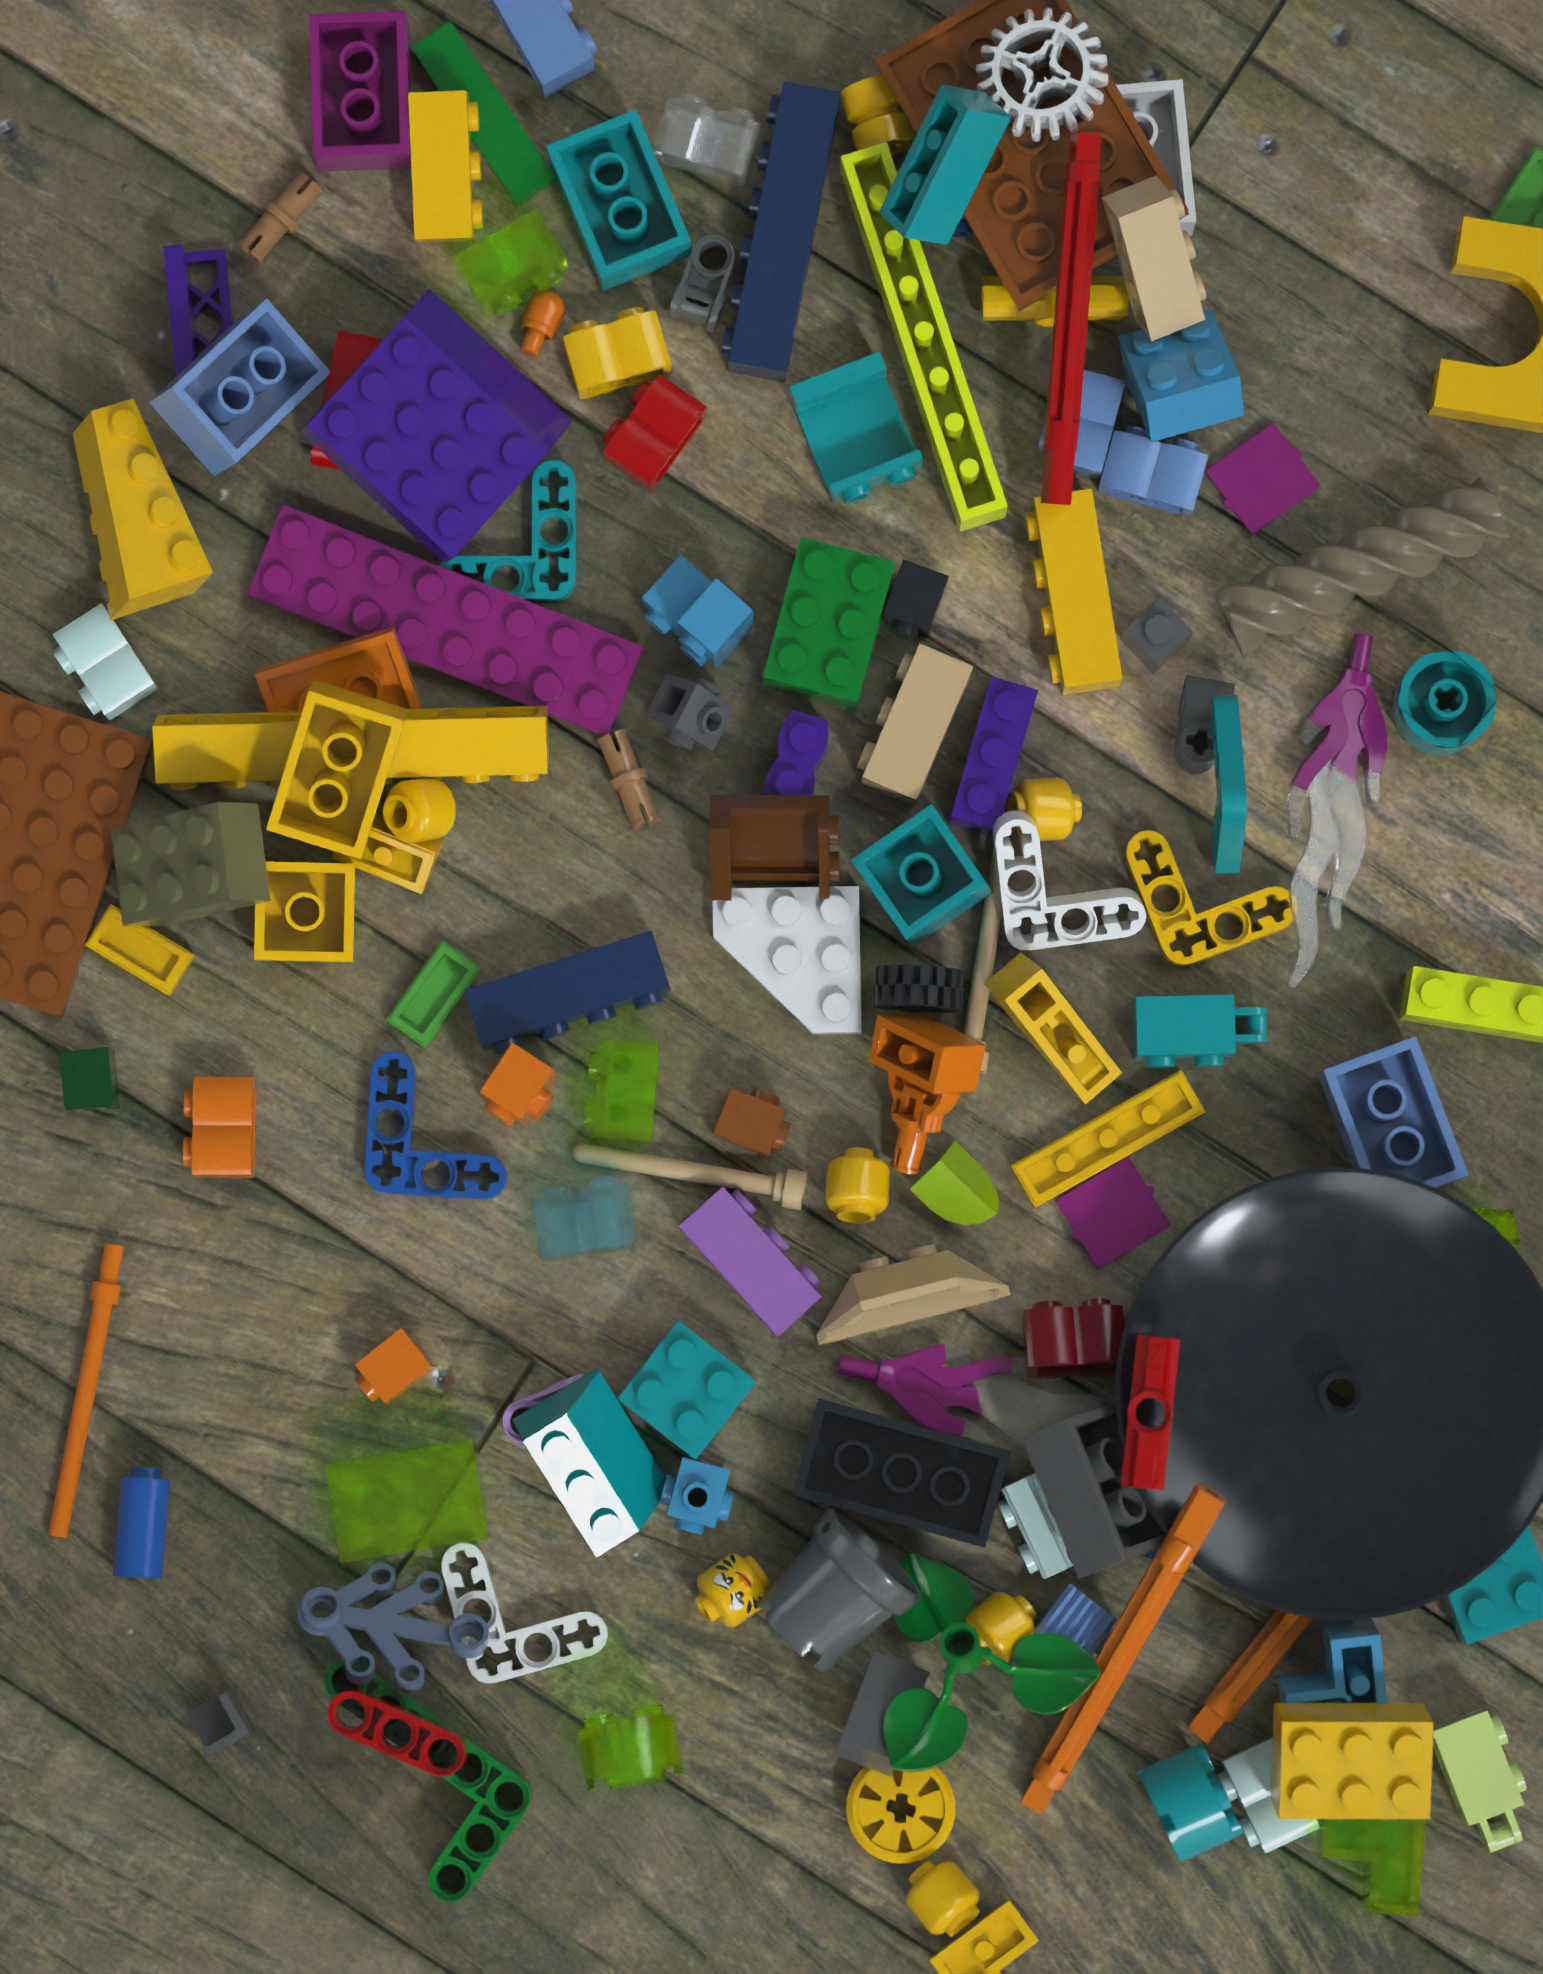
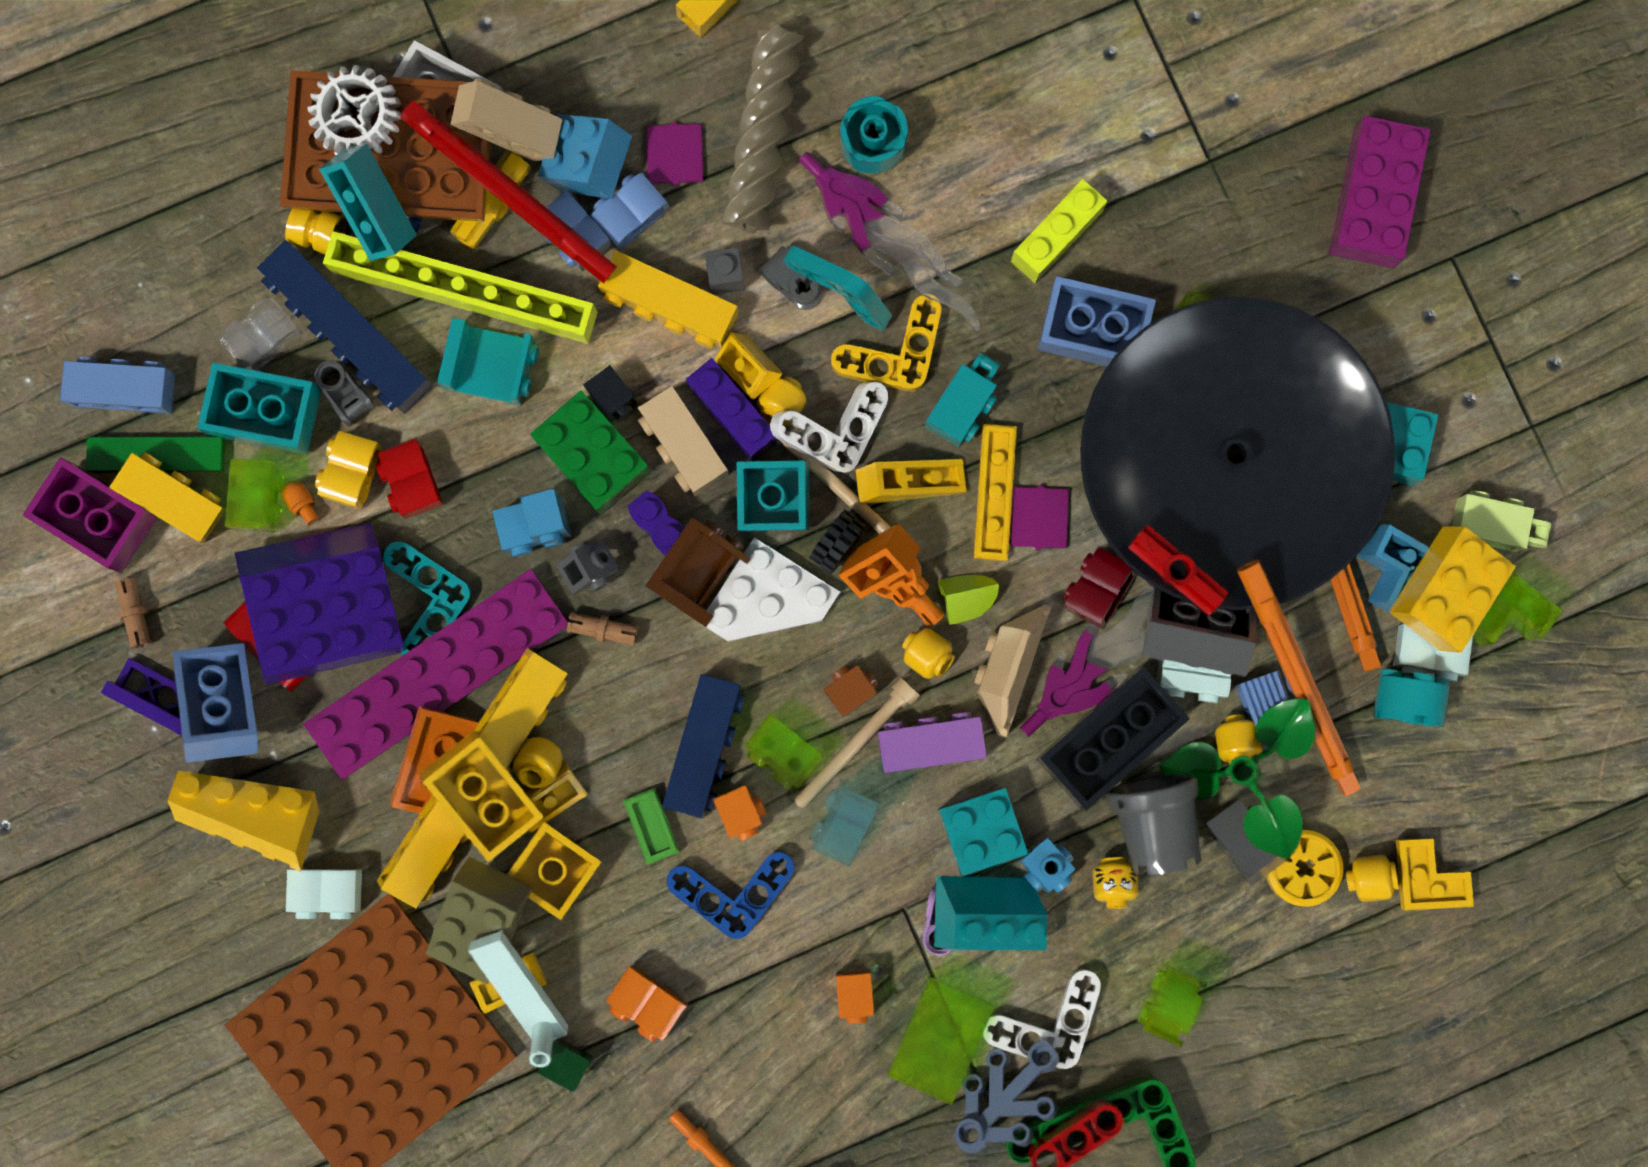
camera: 55 degrees left, 0 degrees up
none -> light aqua piece [469,930,568,1067]
none -> yellow slope [714,332,783,399]

